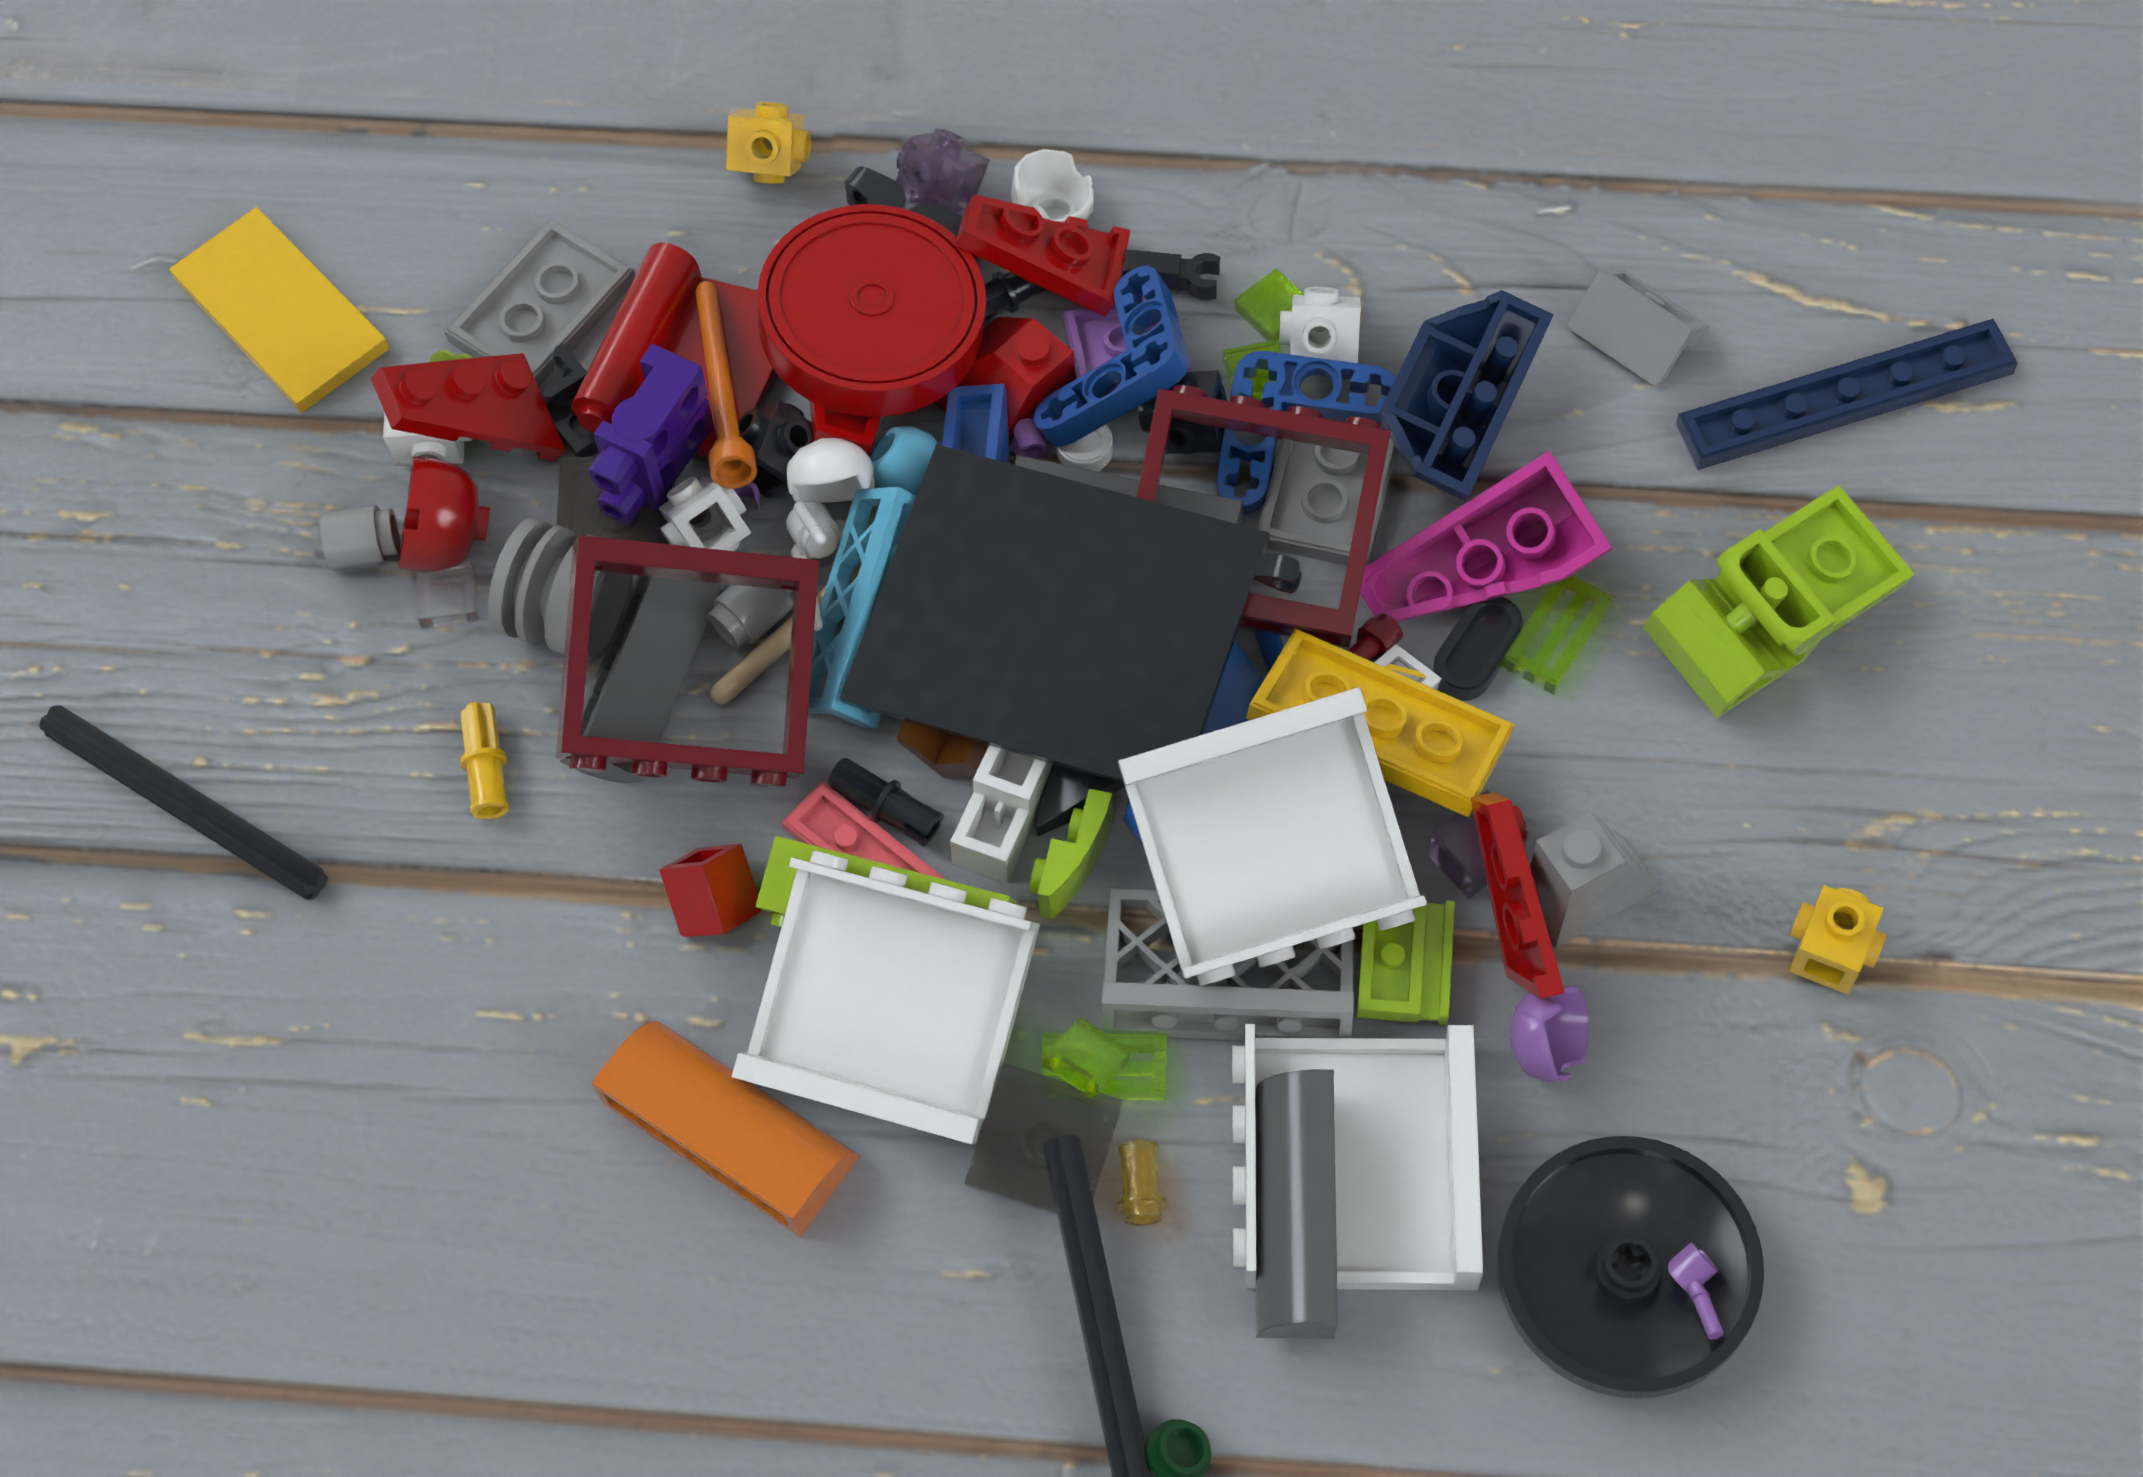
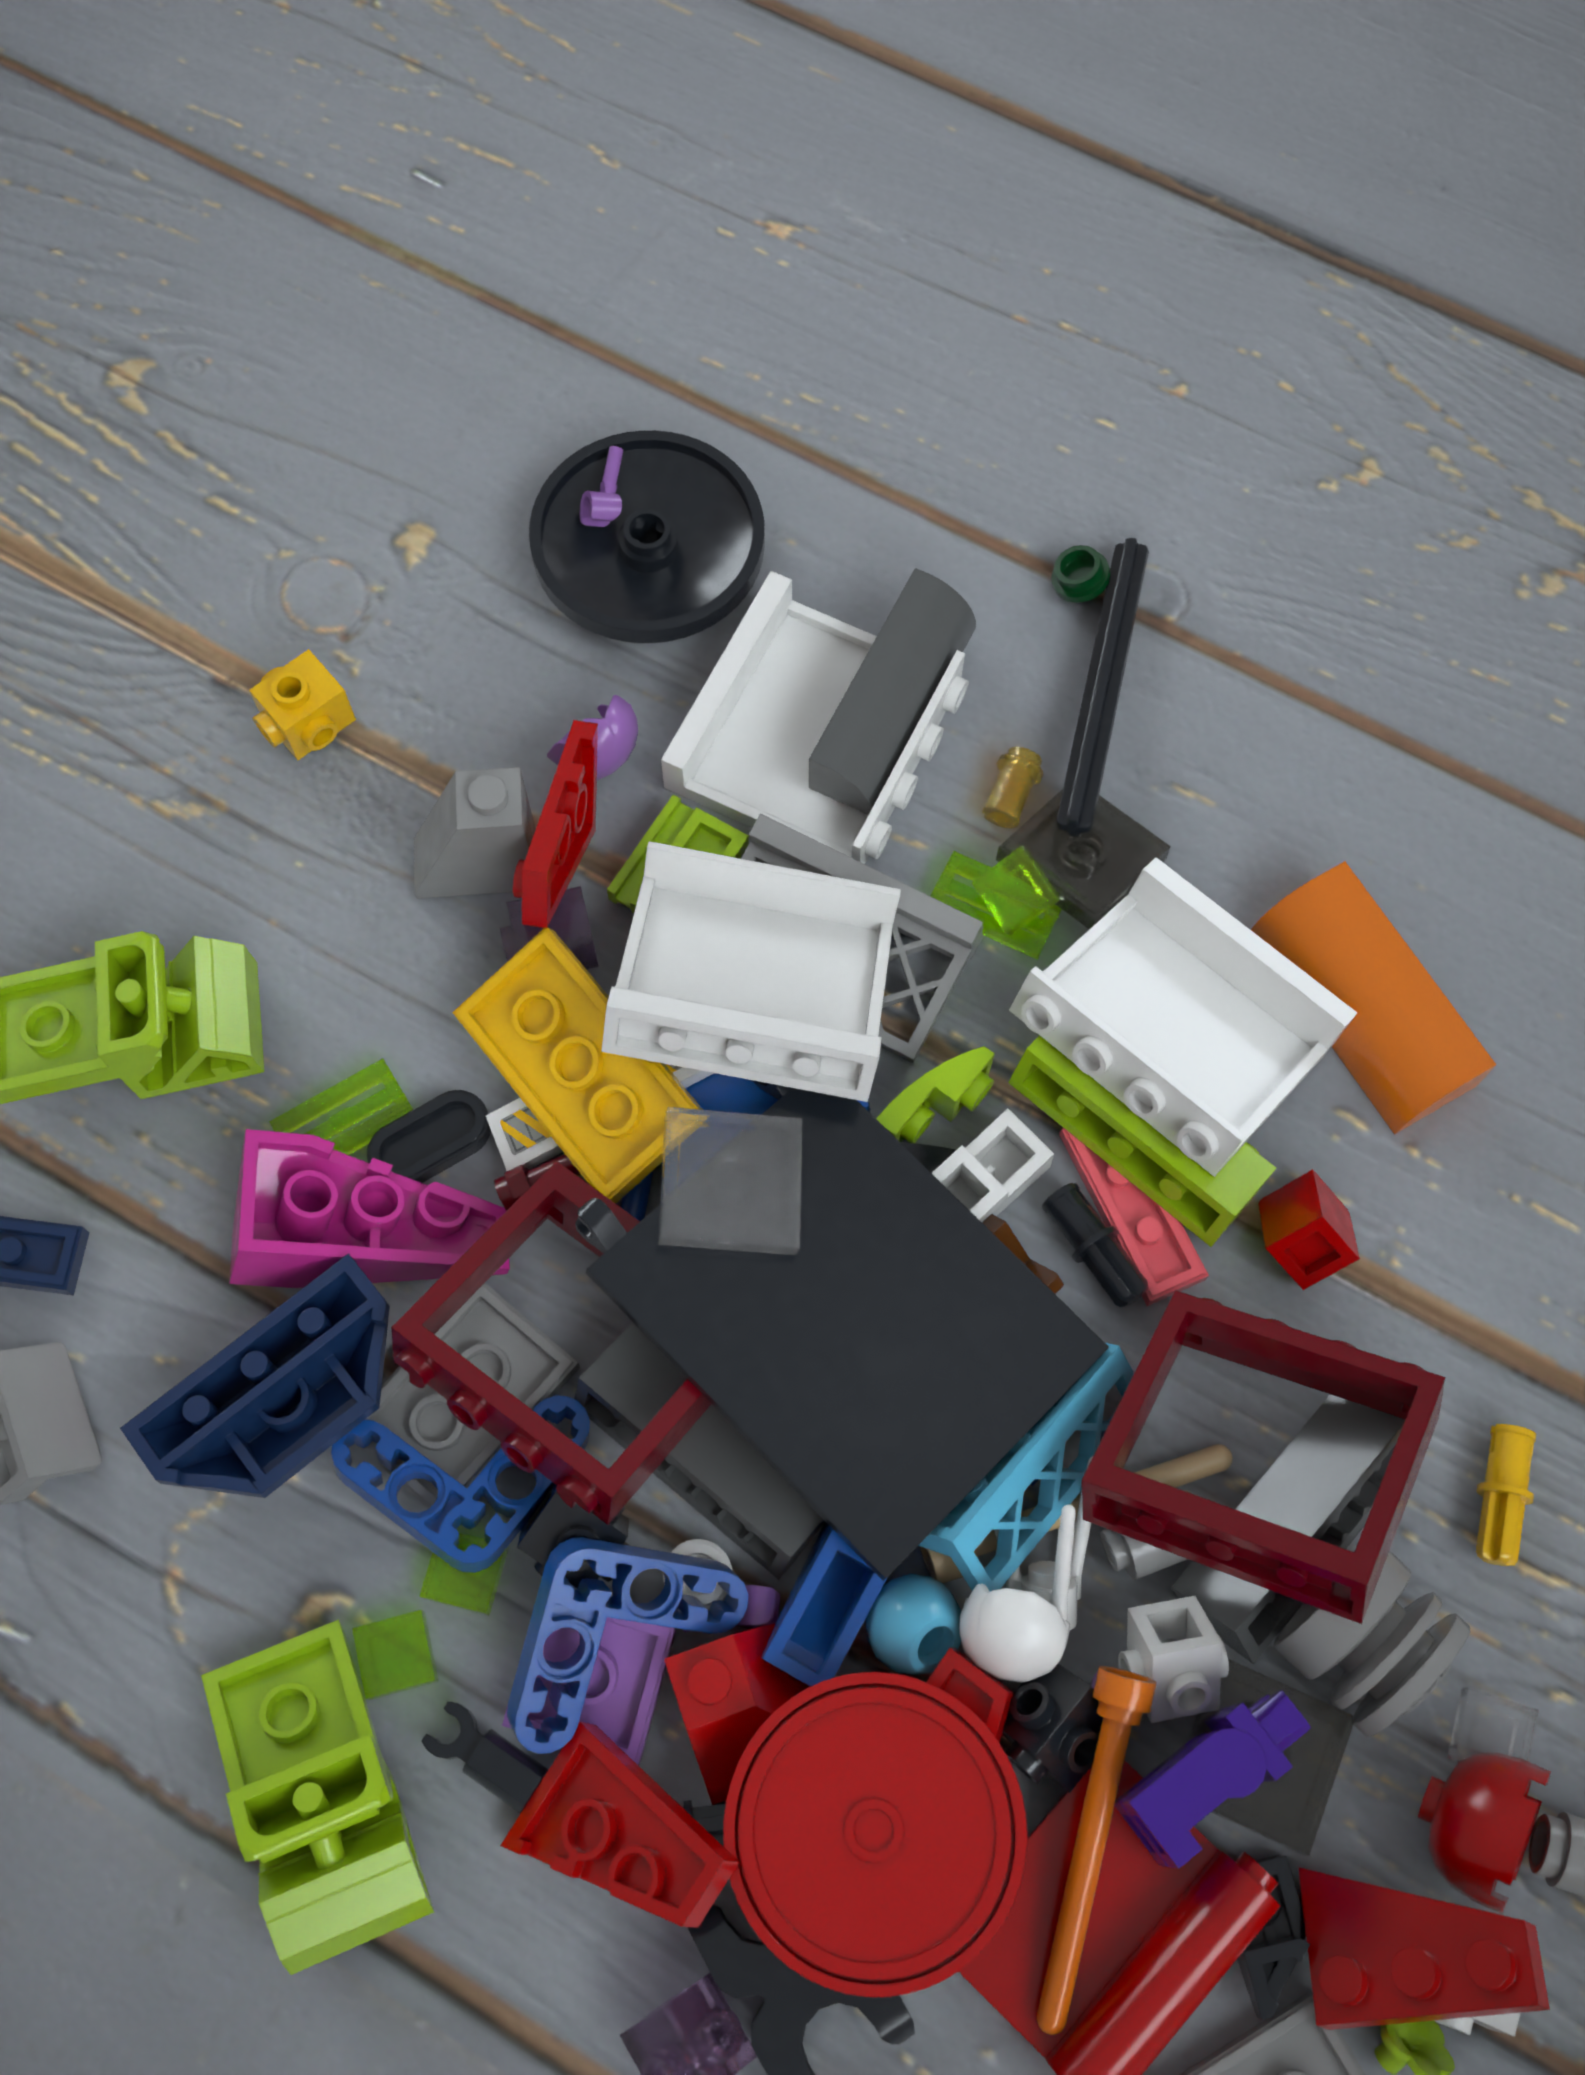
camera: 160 degrees left, 5 degrees up
white hair [1011,149,1094,223] -> none
white brick [1279,287,1361,363] -> none
none -> lime piece [201,1620,434,1975]
none -> clear tile [658,1107,802,1255]

